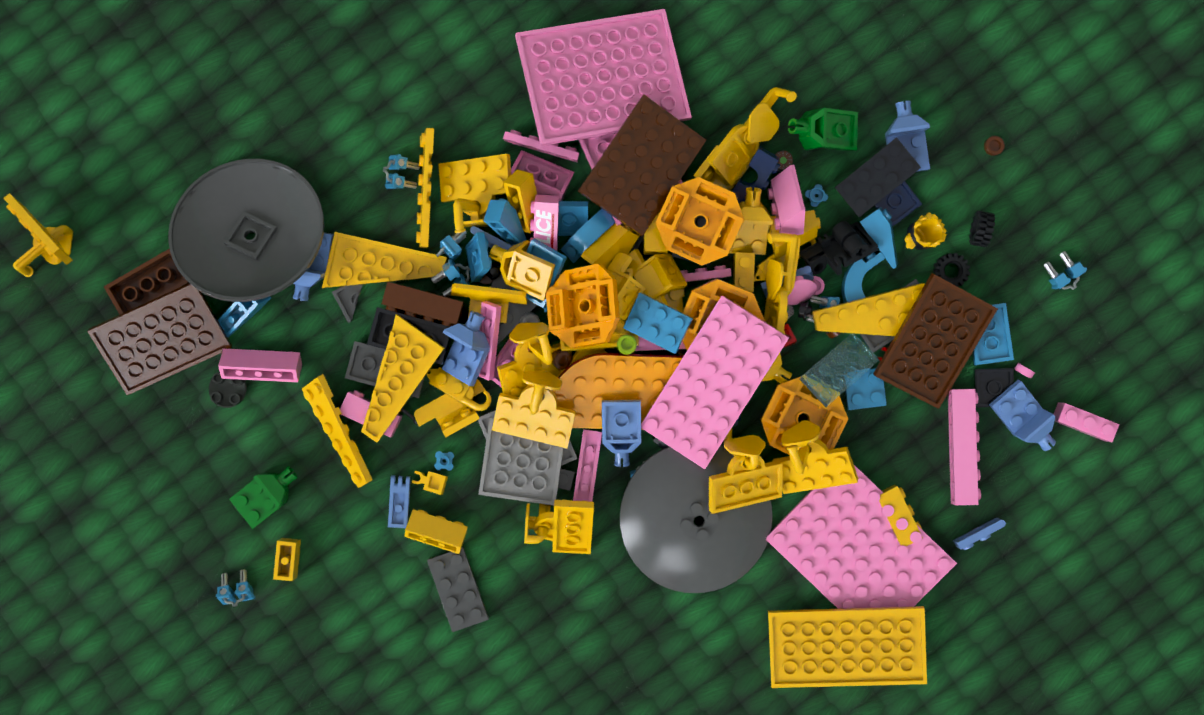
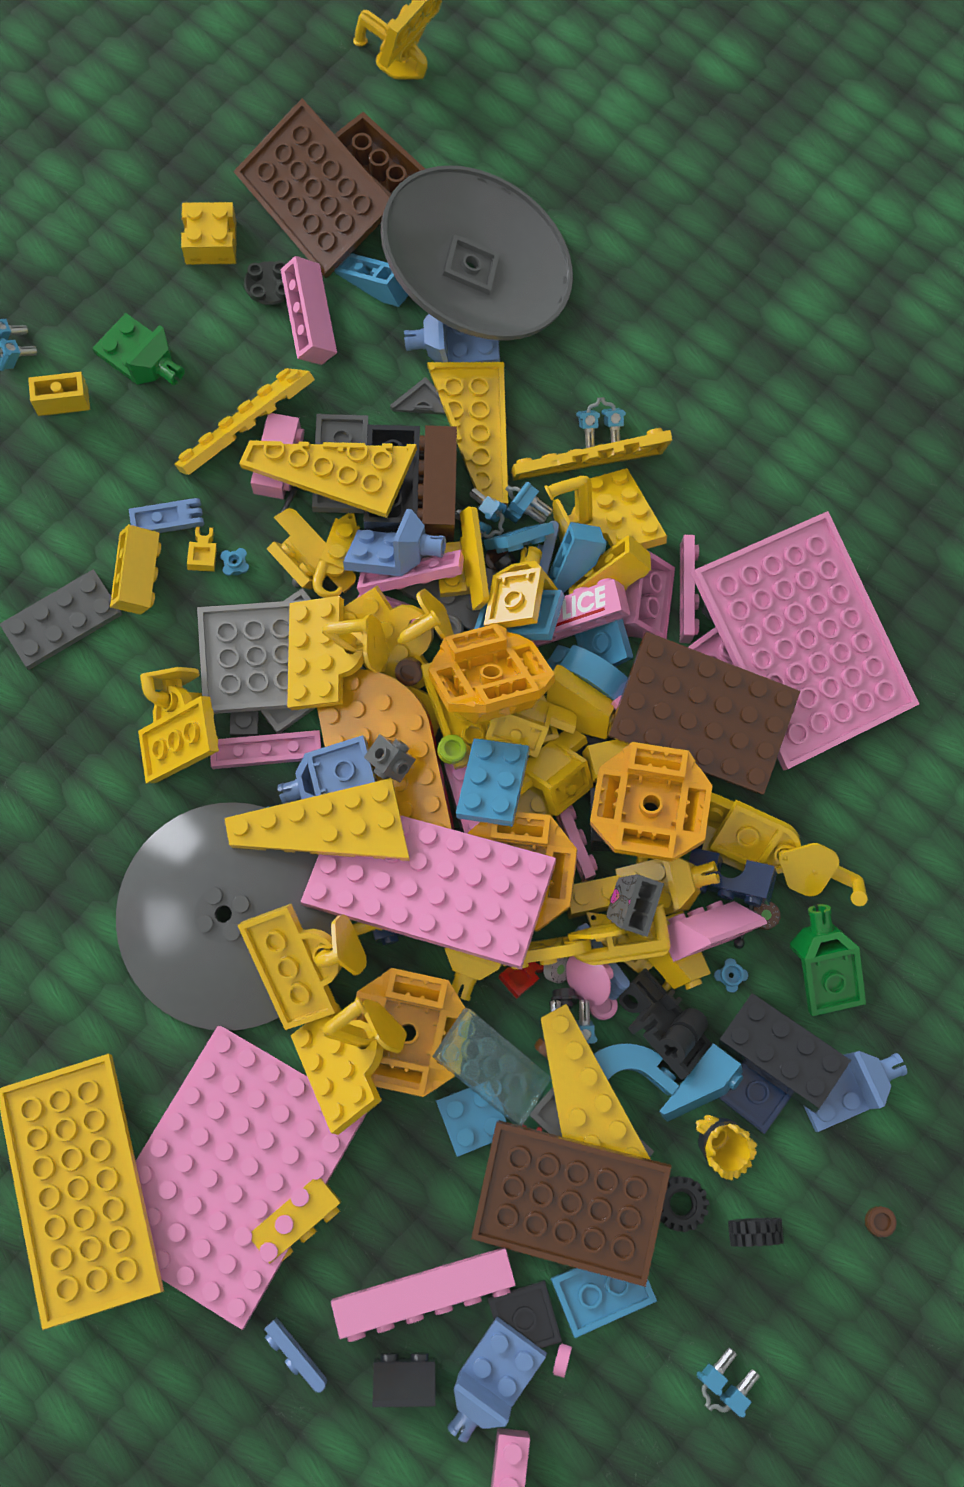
camera: 65 degrees right, 15 degrees down
none -> yellow piece [181,202,236,264]
none -> yellow wing [225,778,410,861]
none -> dark grey brick [364,734,416,782]
none -> black slope [372,1352,435,1407]
none -> dark grey torso [607,874,664,937]

